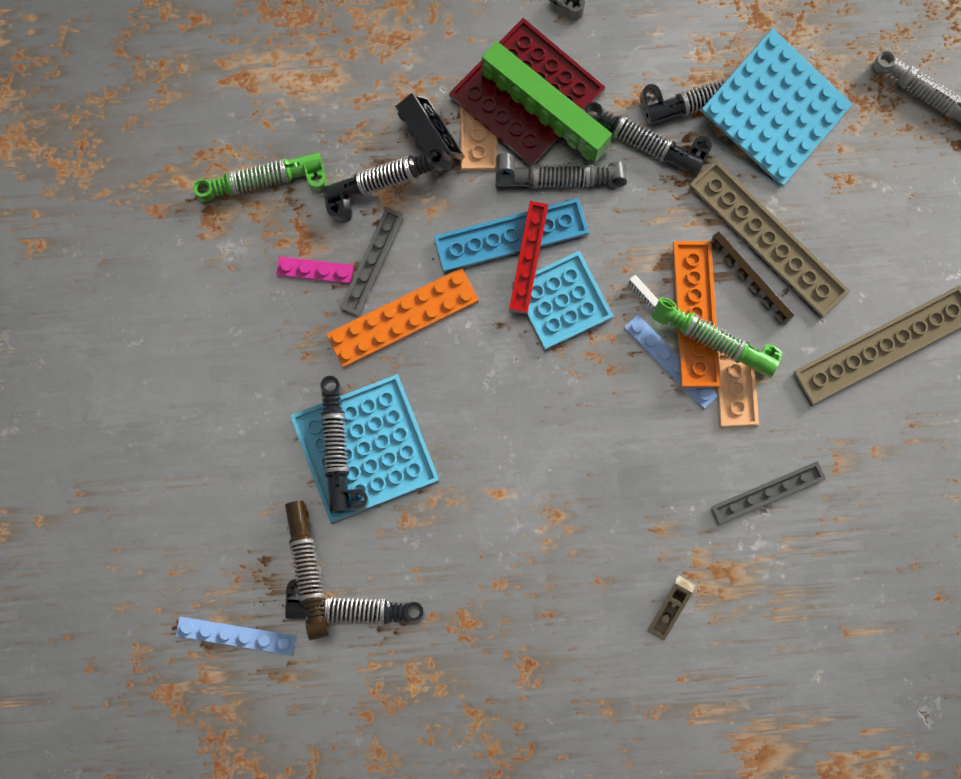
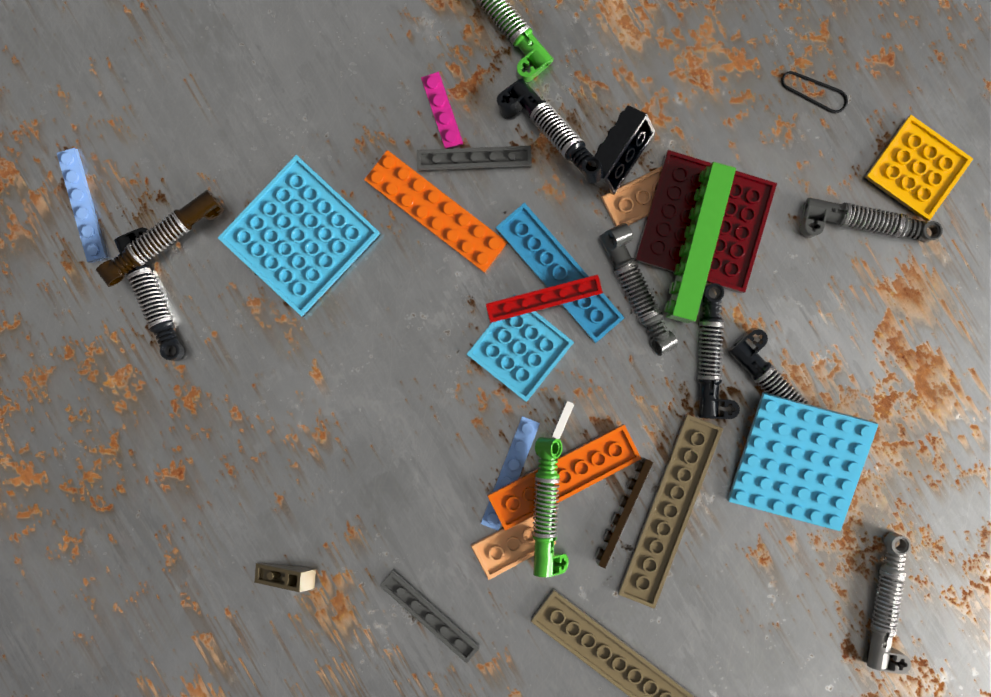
camera: 60 degrees right, 10 degrees up
black piece [320,375,369,513] -> none

